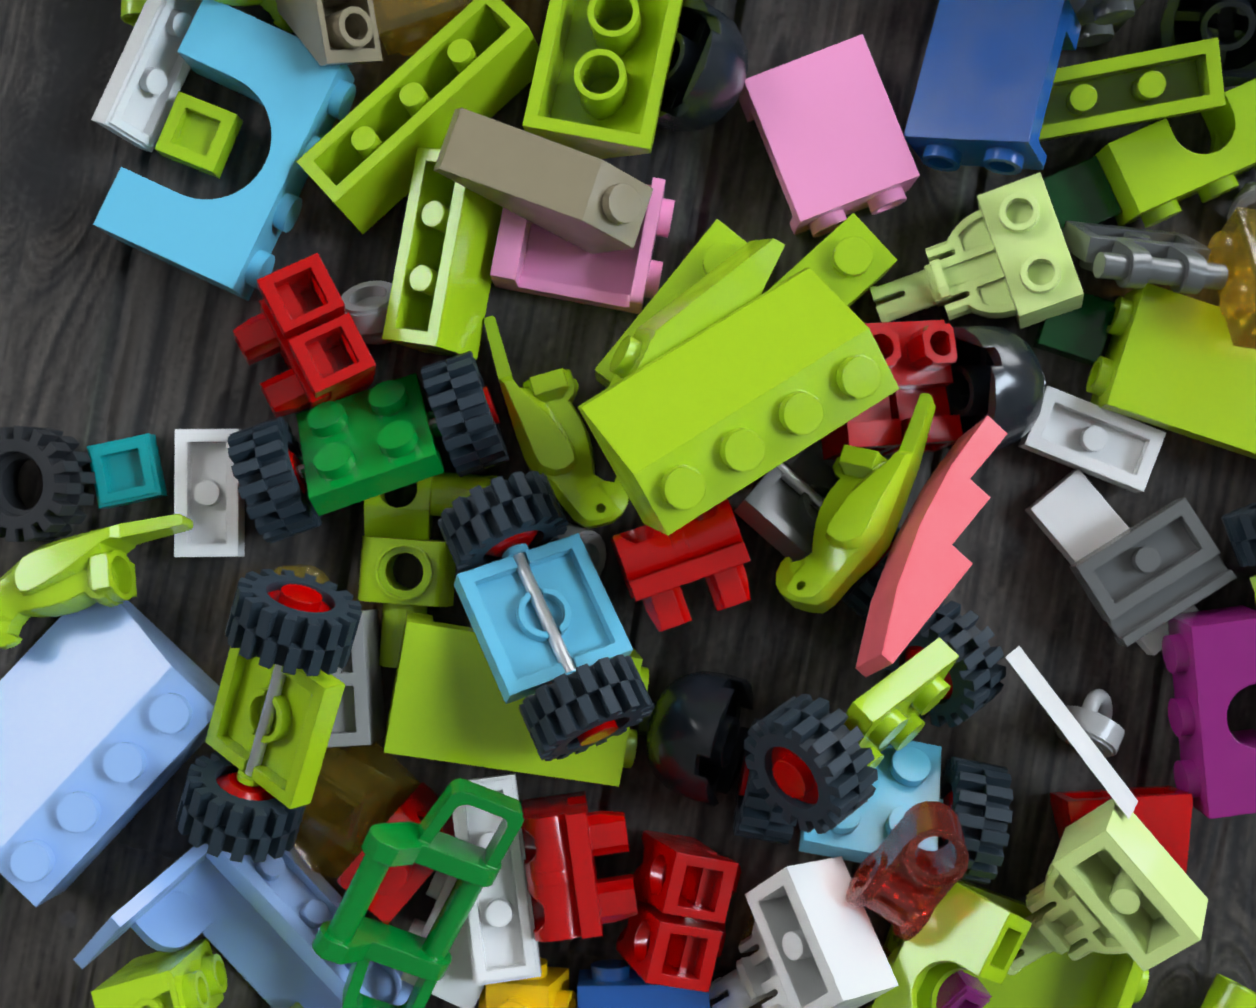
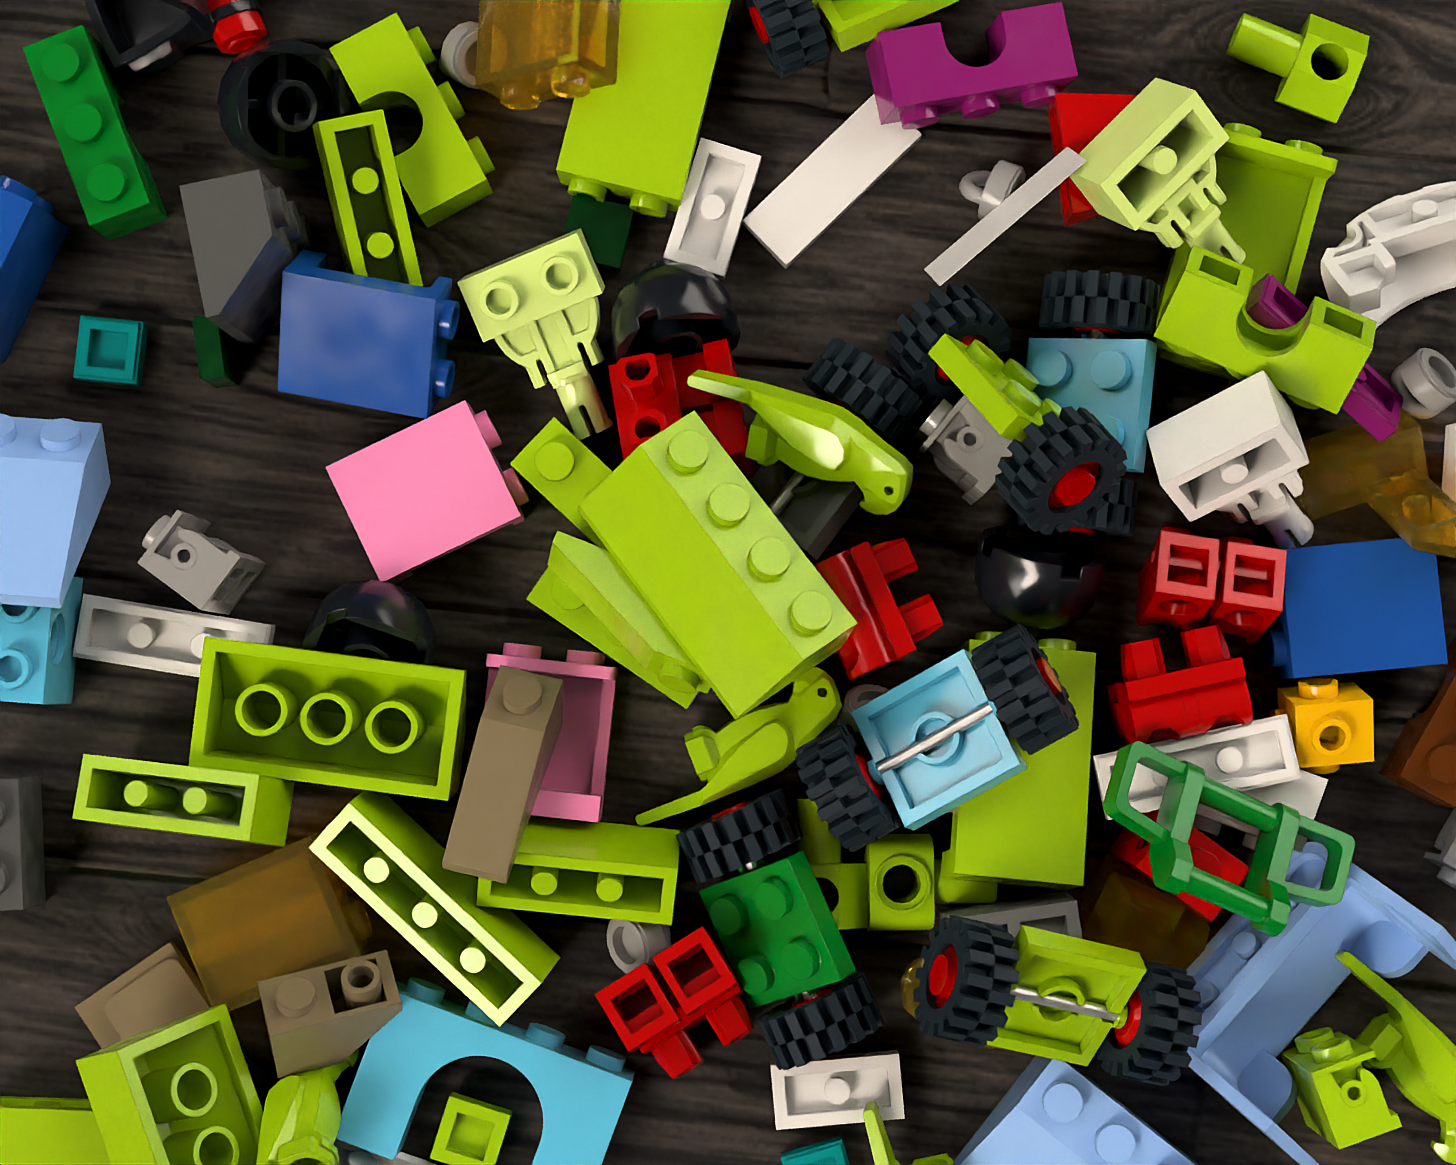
camera: 90 degrees left, 0 degrees up
clear red piece [845,801,969,941] -> none
coral slope [855,415,1008,678] -> none
dark green tile [1043,156,1122,233] -> none
dark grey plate [1063,220,1228,294] -> none
dark grey plate [1069,498,1237,647] -> none
none -> light grey hinge [913,395,1012,505]

